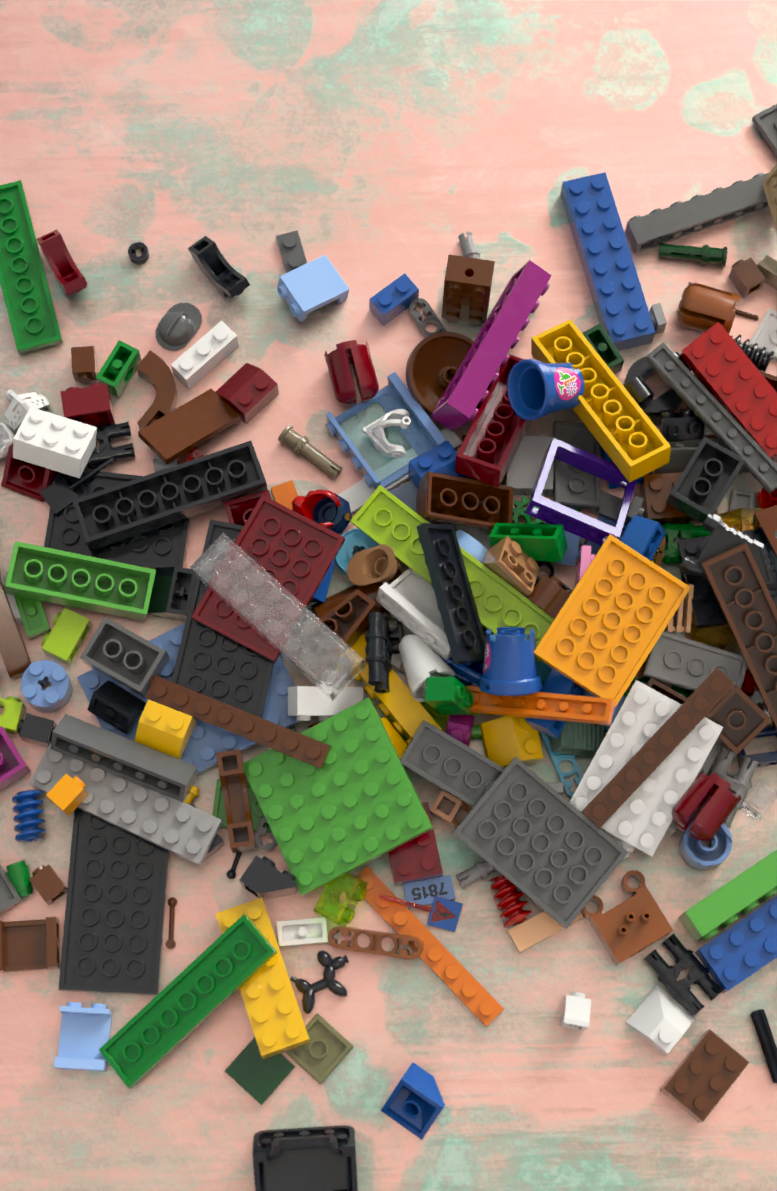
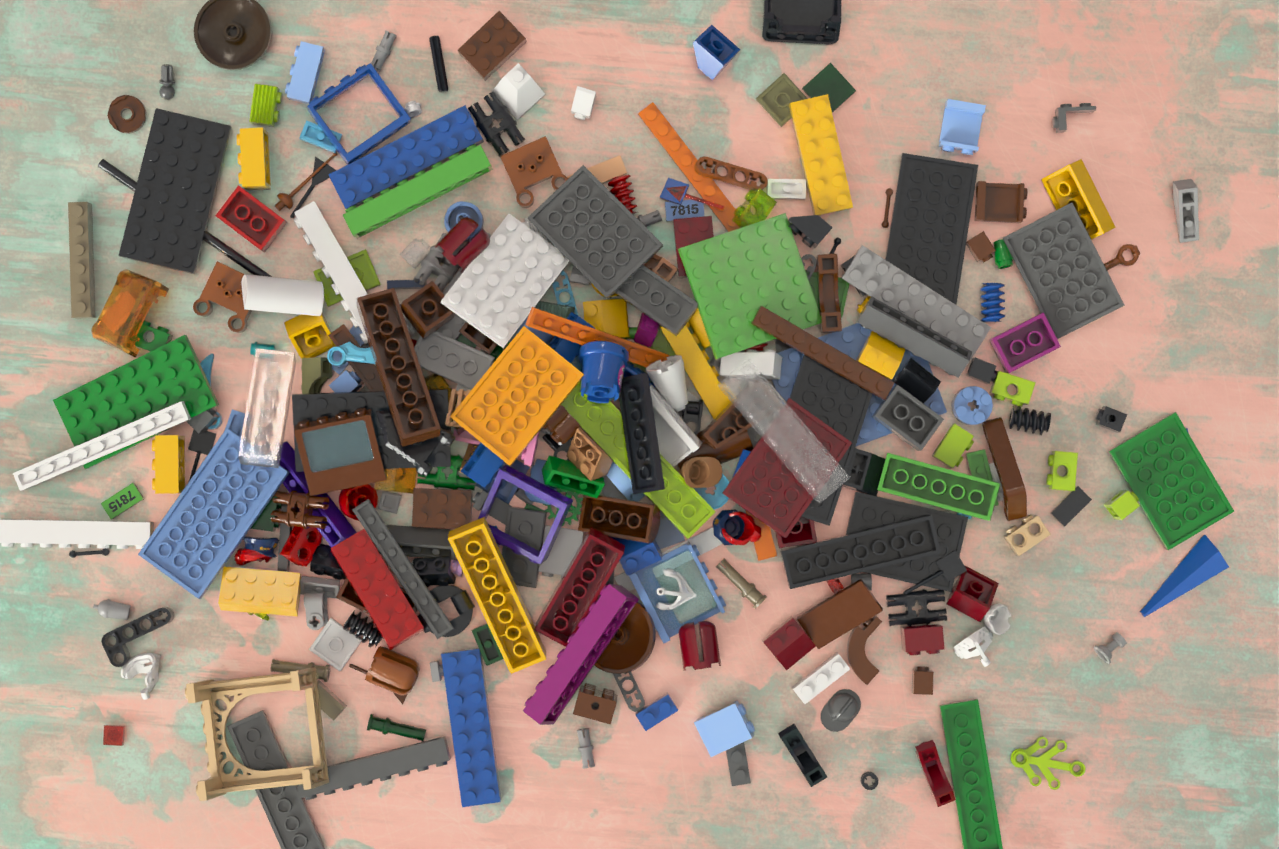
camera: 170 degrees left, 15 degrees up
white brick [13,407,97,478] -> none
light orange brick [46,773,88,816] -> none
green brick [95,340,142,398] -> none
green plate [99,914,278,1088] -> none
black piece [290,950,349,1014] -> none
black pin [365,612,393,694] -> none
green brick [424,677,474,715] -> none
blue piece [507,359,584,420] -> none
reddish brown plate [582,668,735,828] -> none
black brick [666,437,746,524] -> none
reddish brown brick [729,257,766,298] -> none

